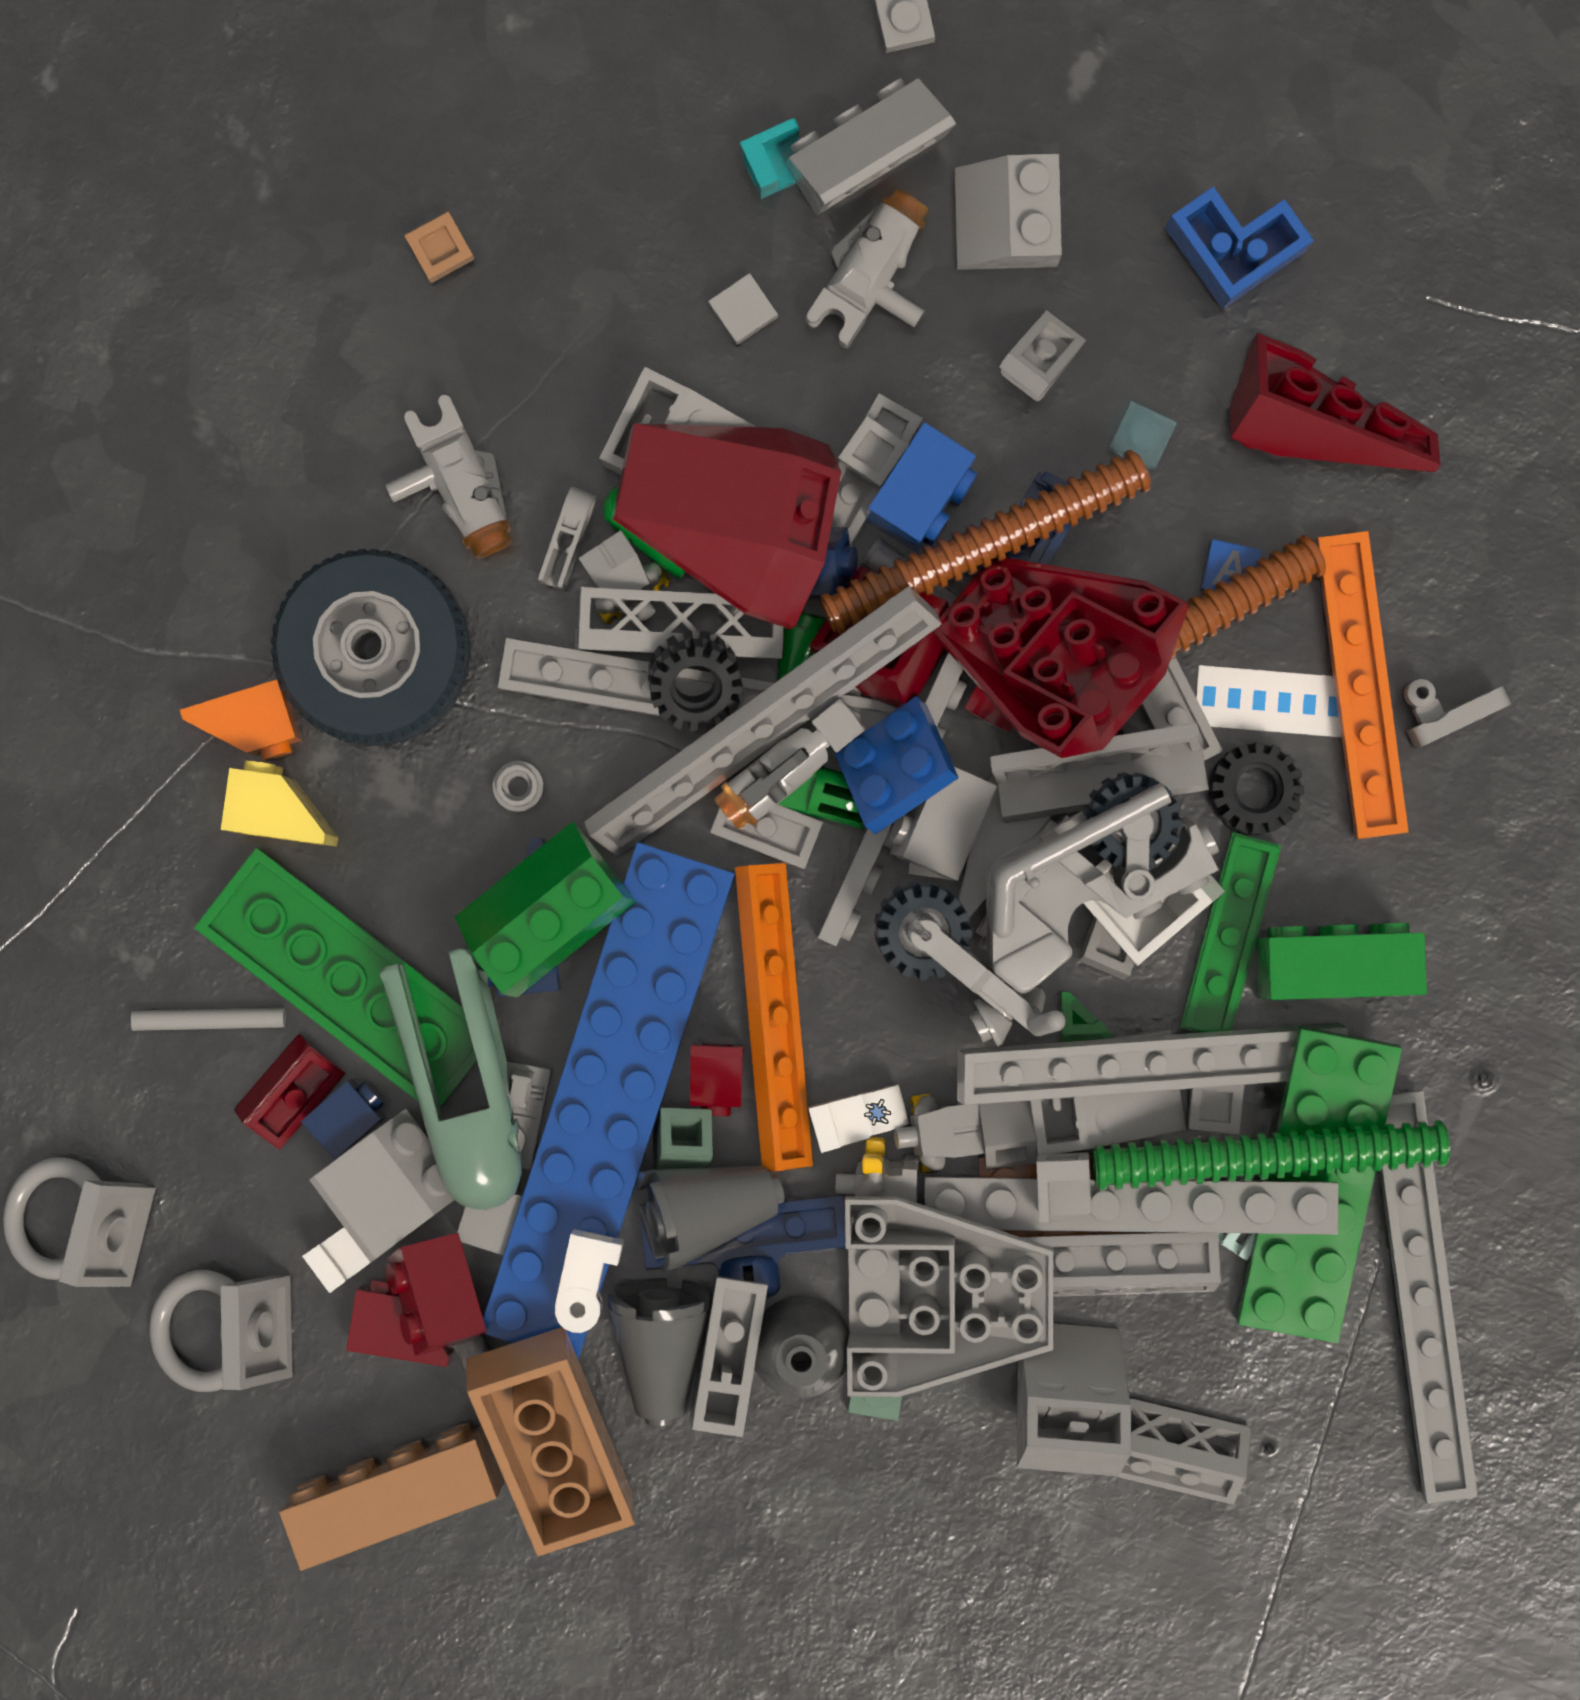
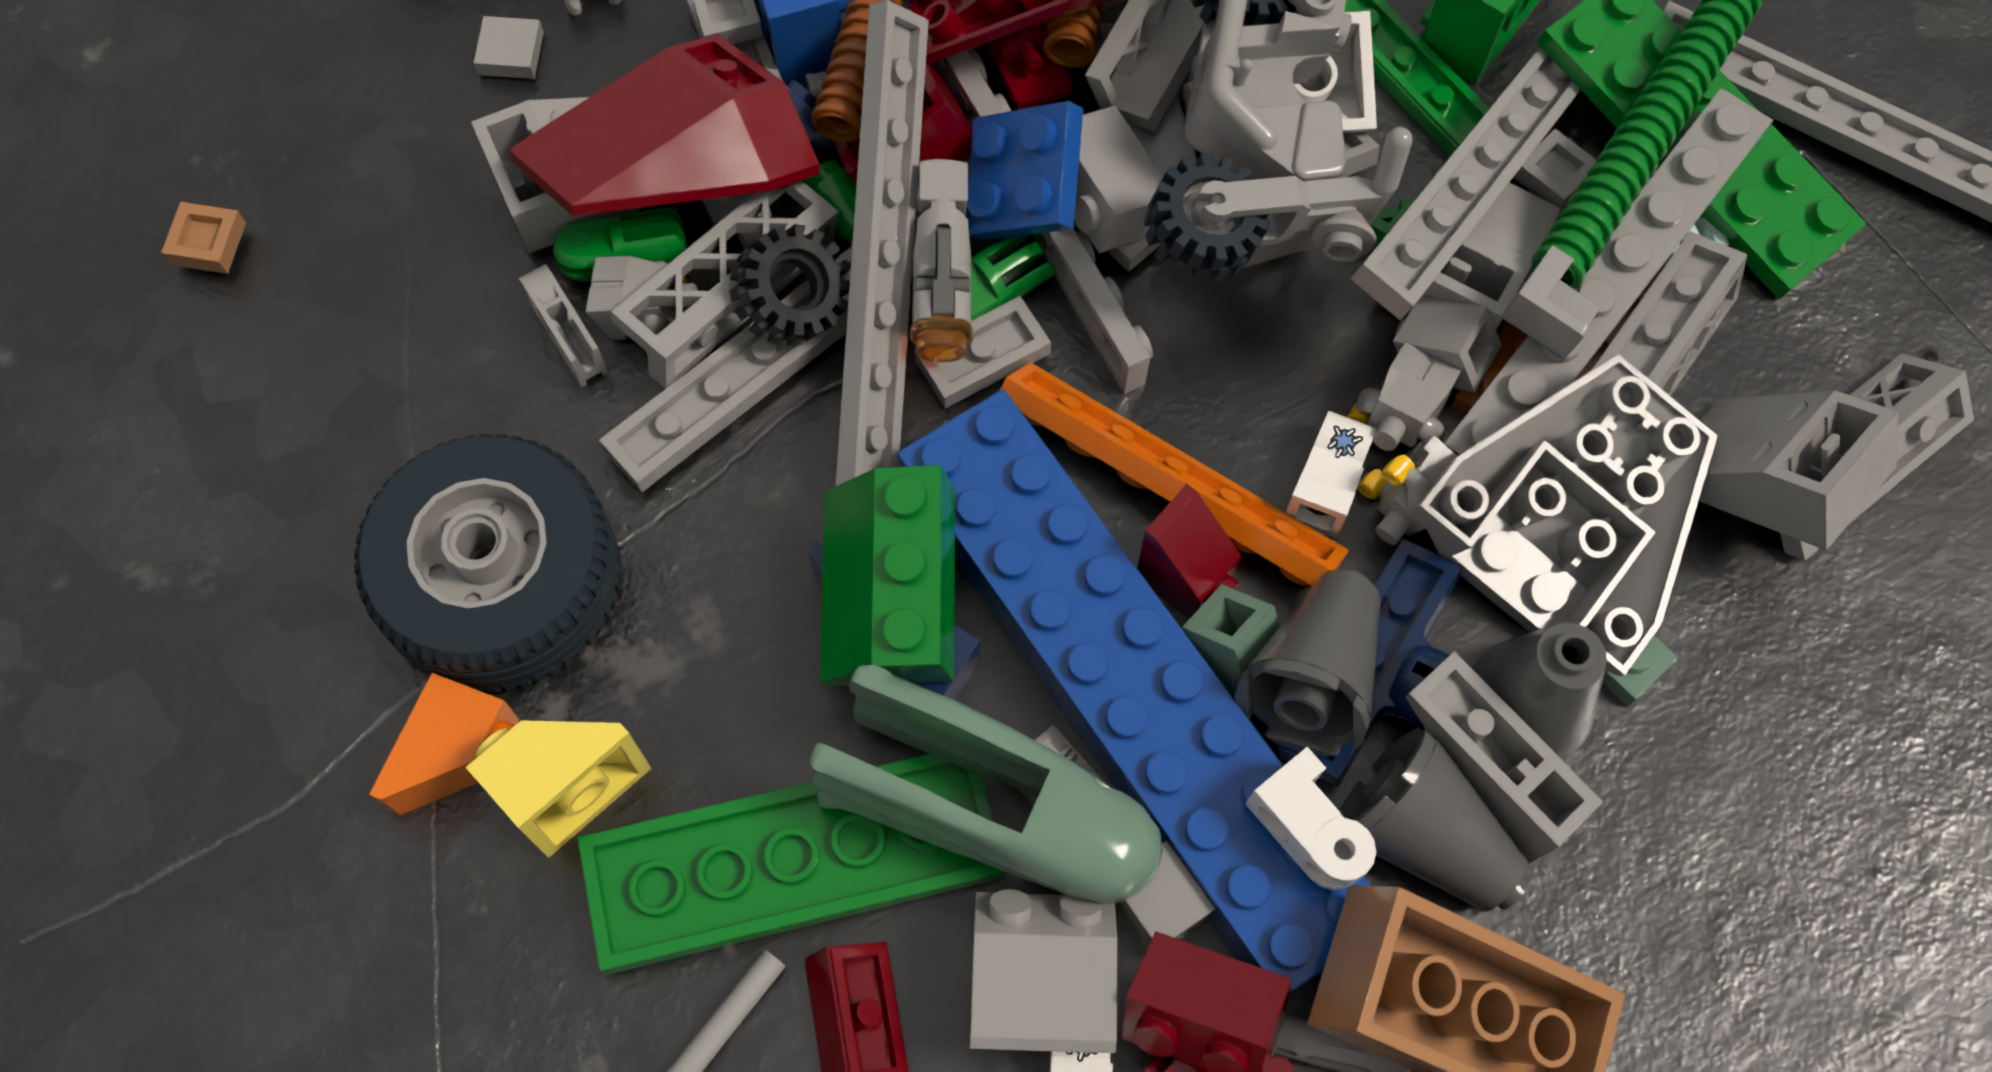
camera: 50 degrees left, 20 degrees down
dark blue brick [301,1079,386,1160] -> none
light grey piece [385,394,512,559] -> none
light grey plate [493,761,544,812] -> none

